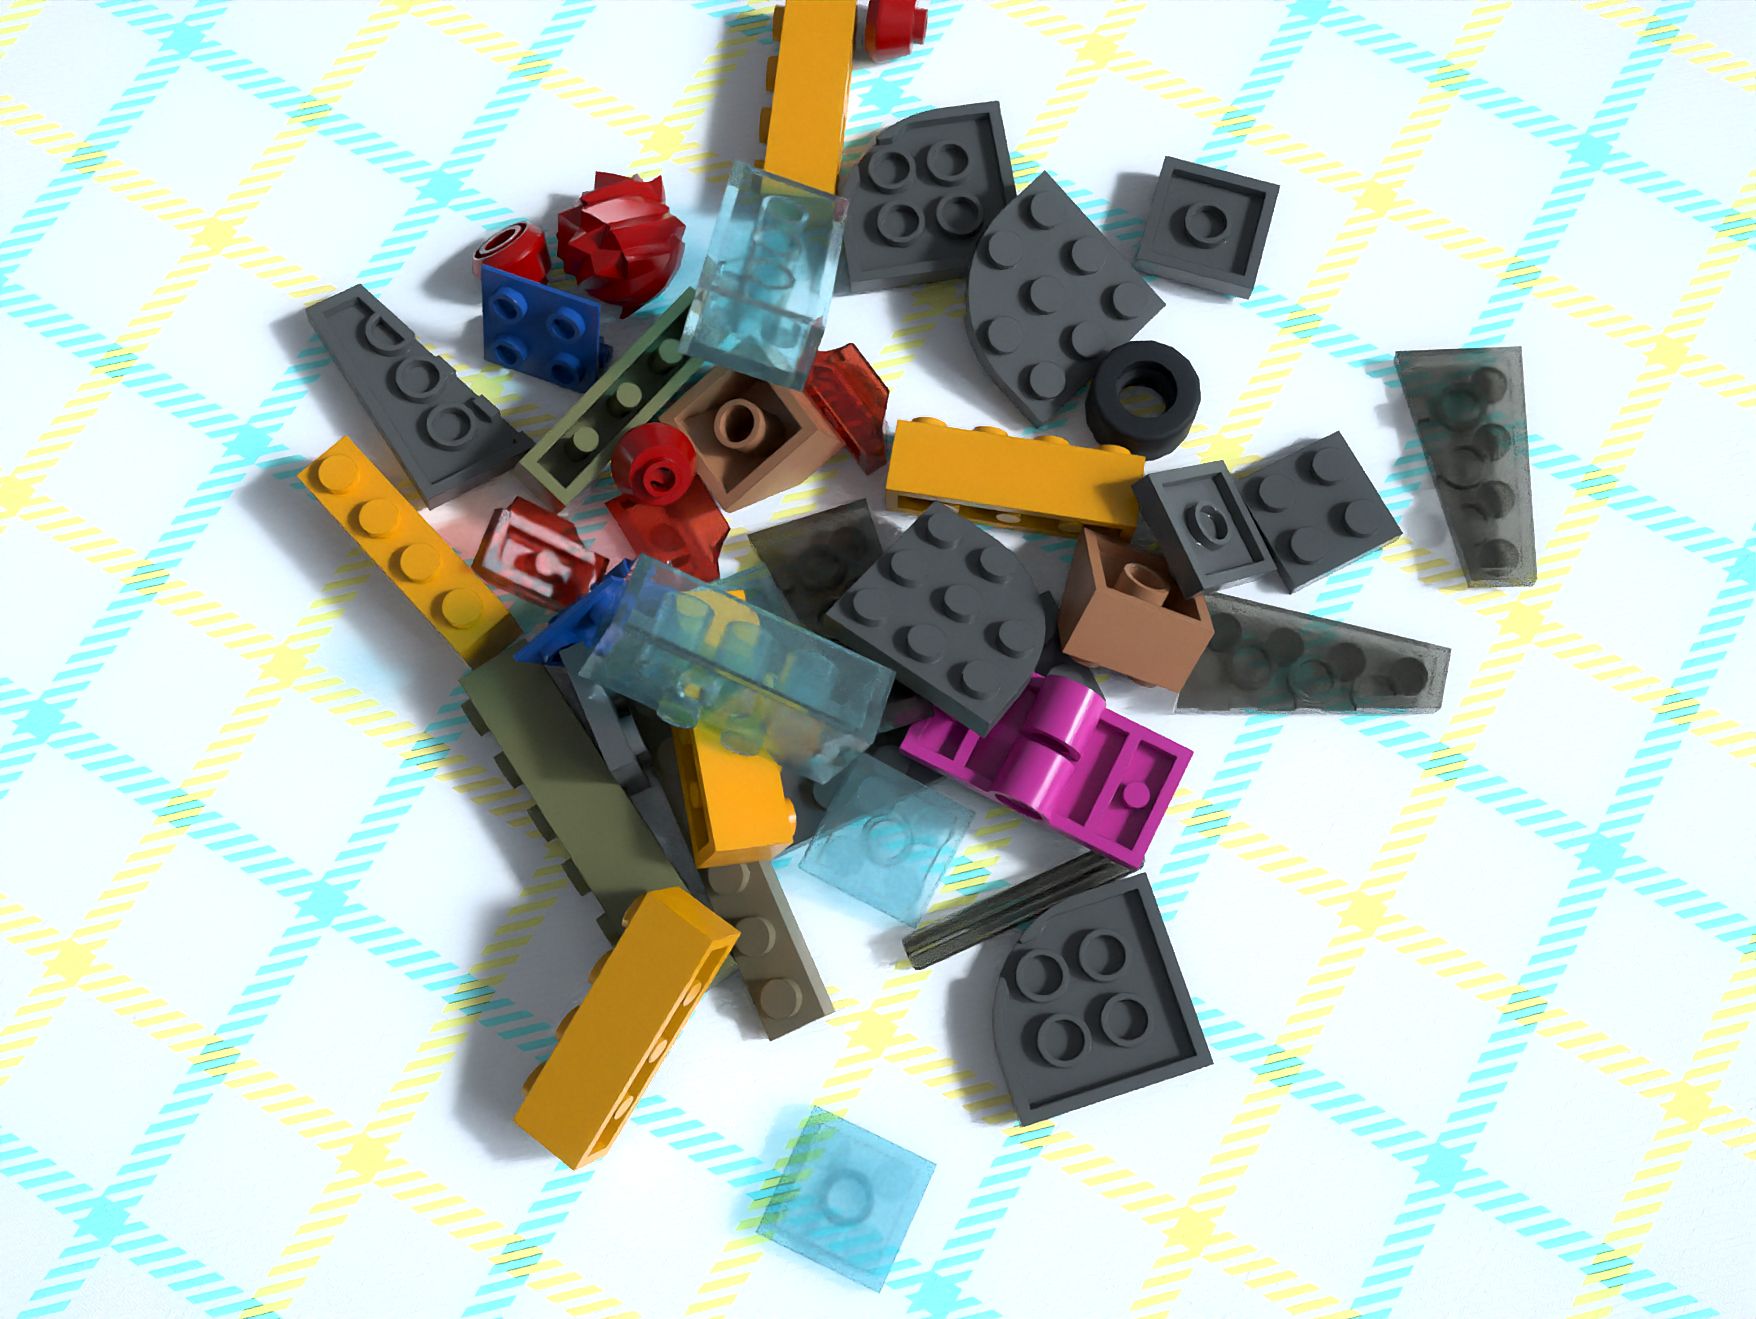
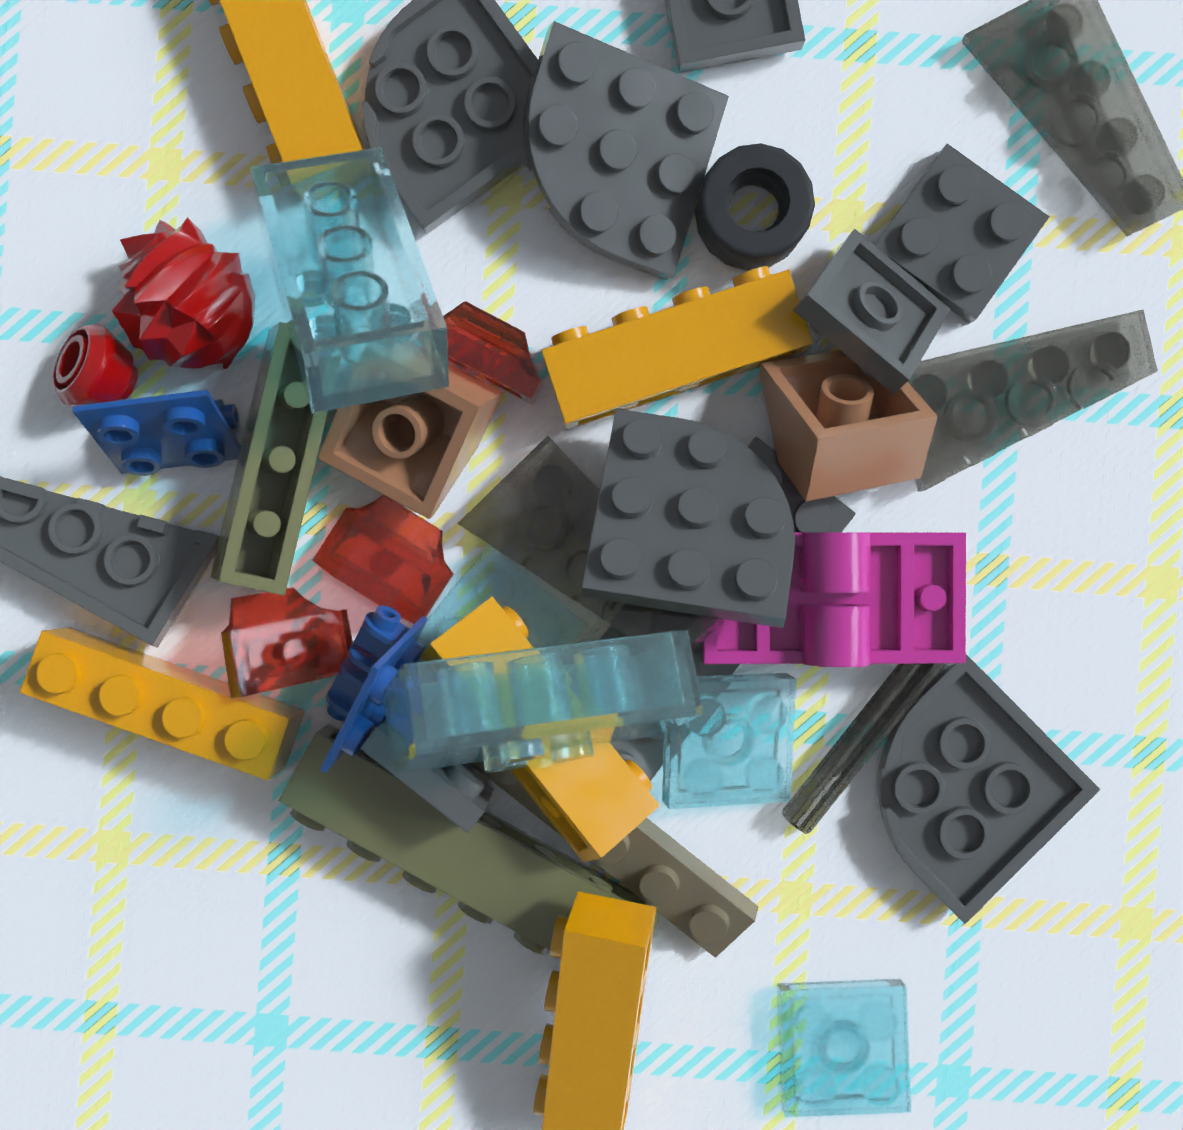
camera: 30 degrees left, 15 degrees up
red cone [610,422,697,507] -> none

